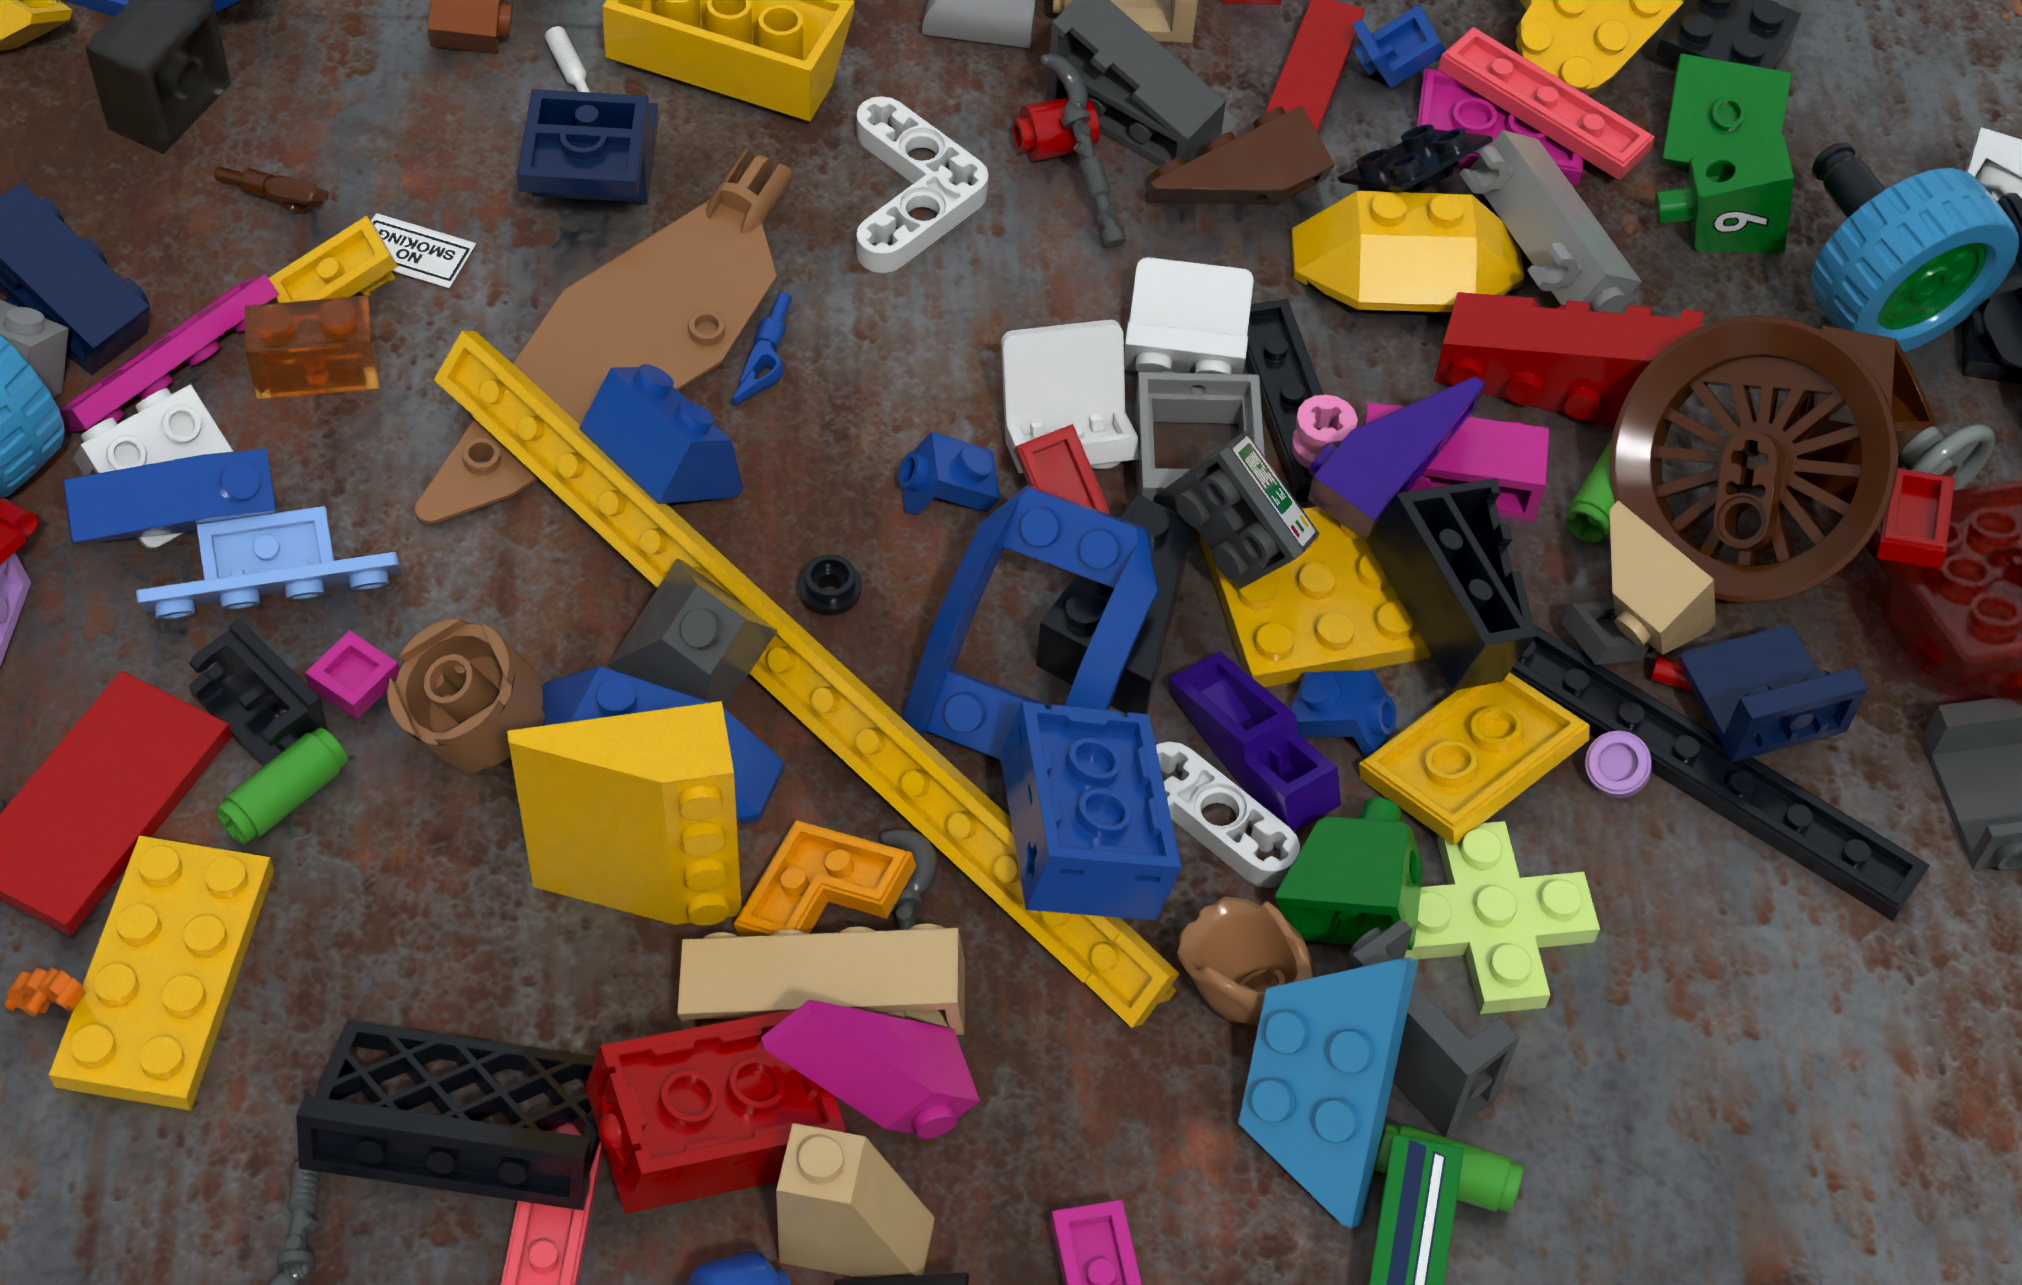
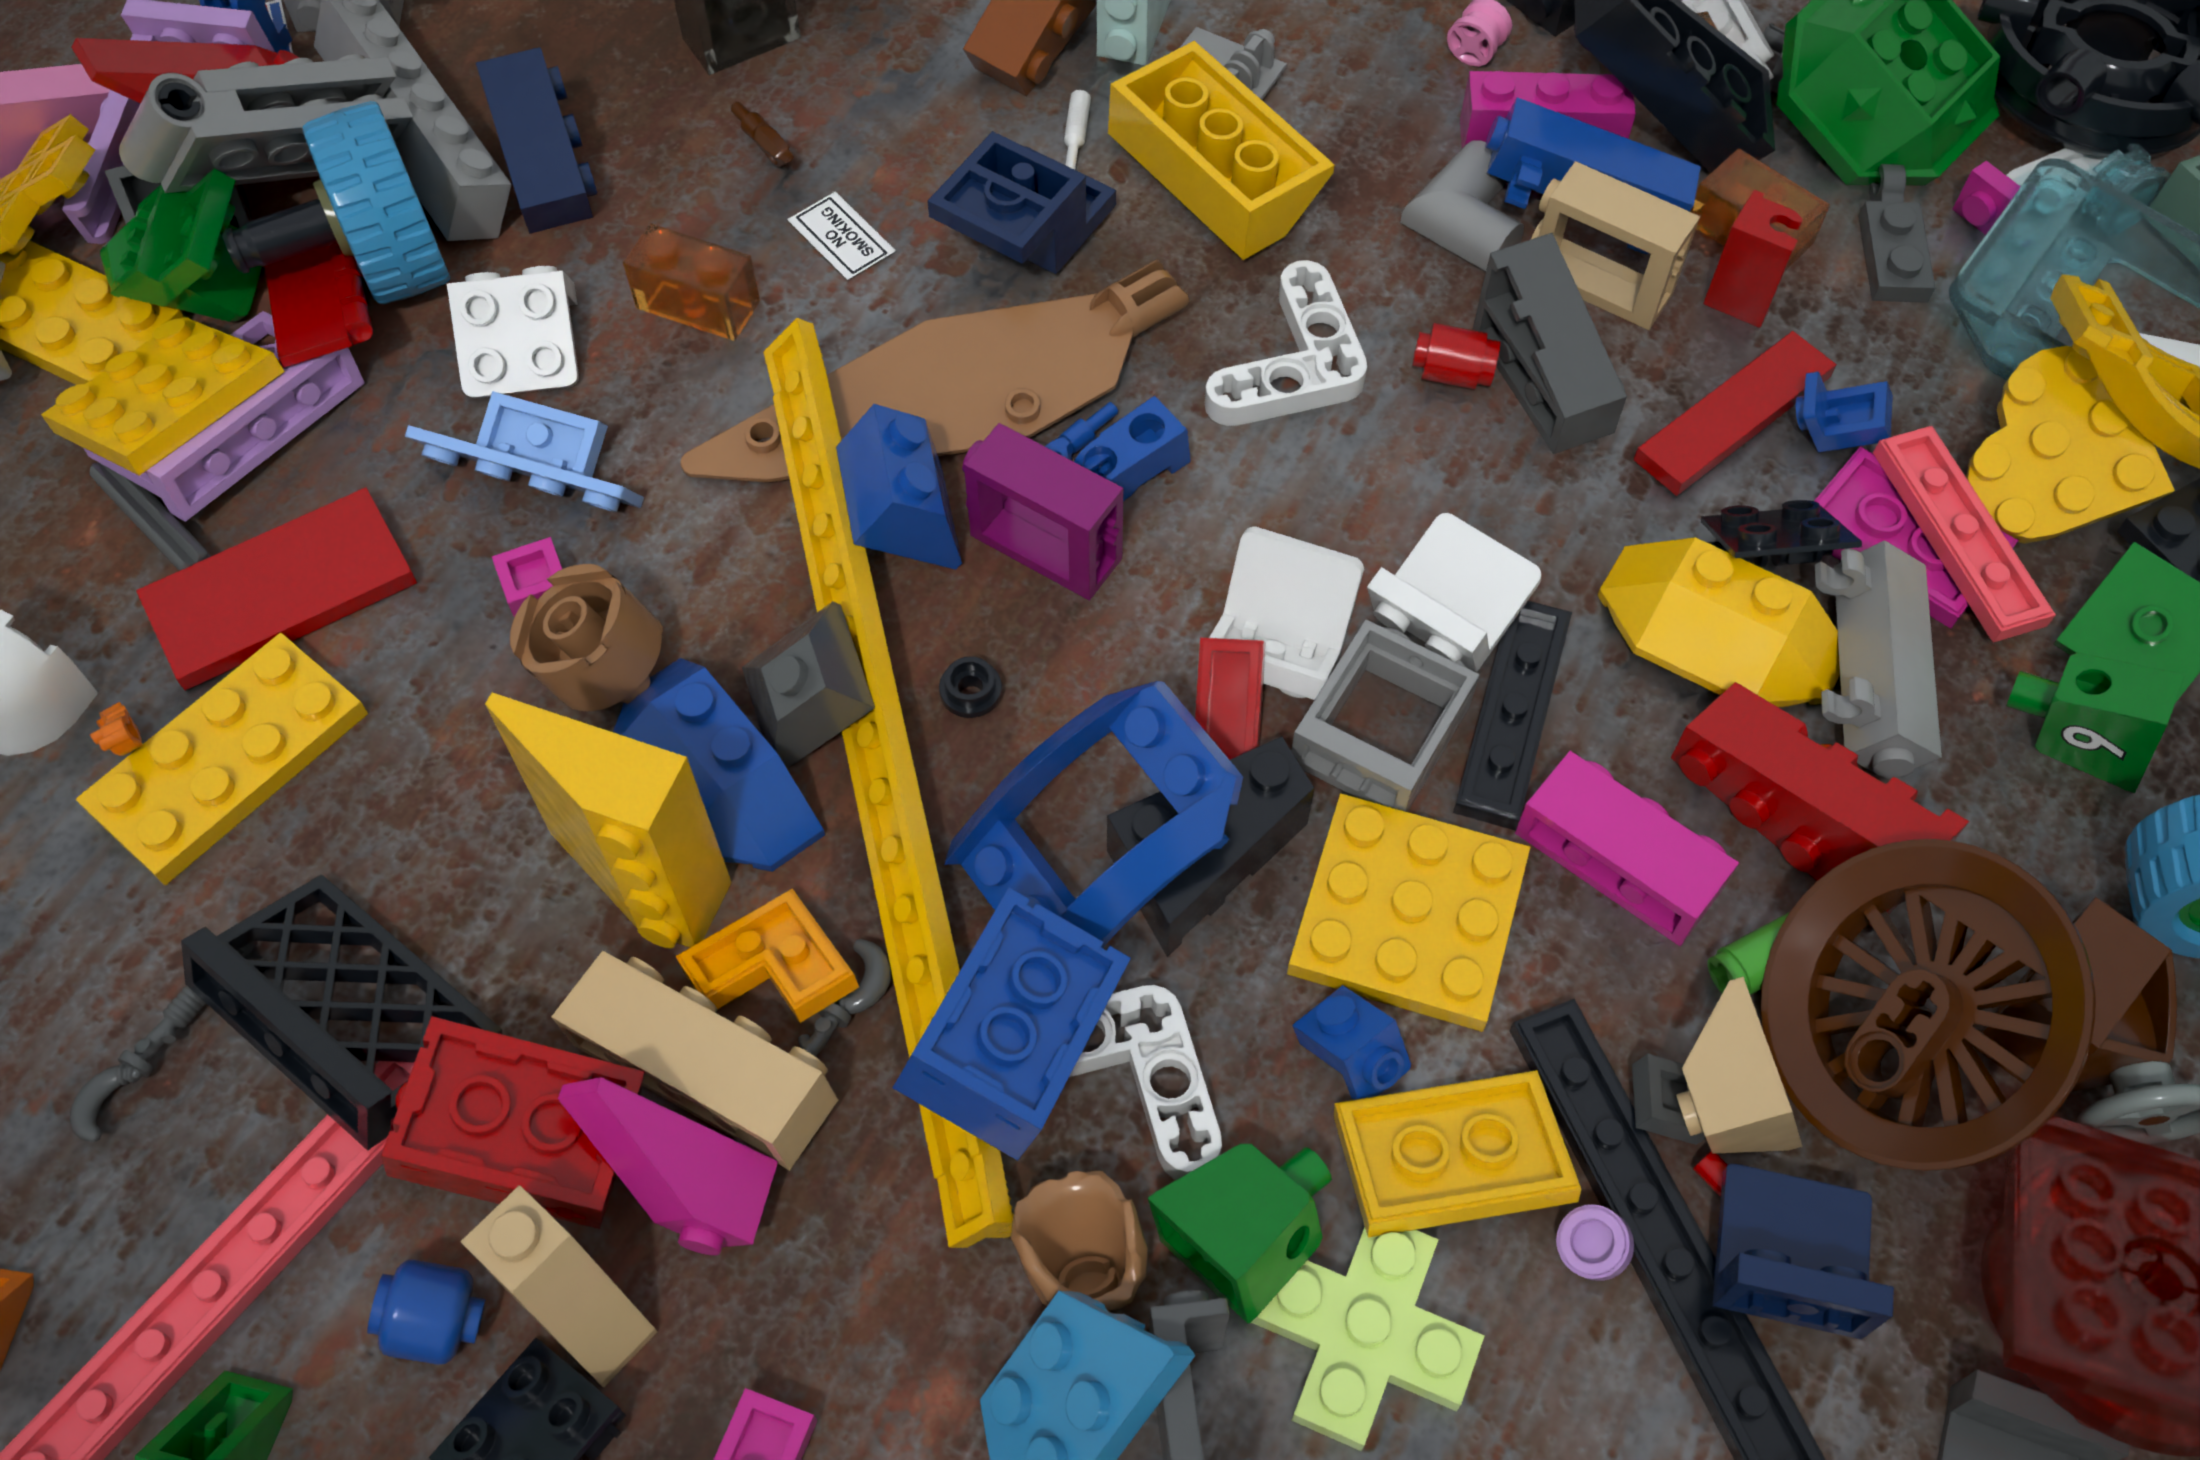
camera: 35 degrees right, 5 degrees up
dark pink plate [59,274,279,433] -> none
blue slope [62,448,276,544] -> none
black hinge [189,619,328,767] -> none
bright green piece [214,727,348,845] -> none
yellow hinge [268,215,398,332] -> none
blue bracket [898,432,1000,515] -> none
dark grey piece [1040,53,1127,248] -> none
reddish brown slope [1145,105,1334,205] -> none
dark grey slope [1167,431,1320,589] -> none
dark purple slope [1168,651,1341,832] -> none
bright pink wheel [1291,394,1358,469] -> none
dark purple slope [1308,376,1486,541] -> none
black wedge [1366,478,1537,691] -> none
red tile [1877,468,1955,569] -> none
none -> magenta window [962,423,1123,601]
none -> blue leg [1074,396,1191,502]

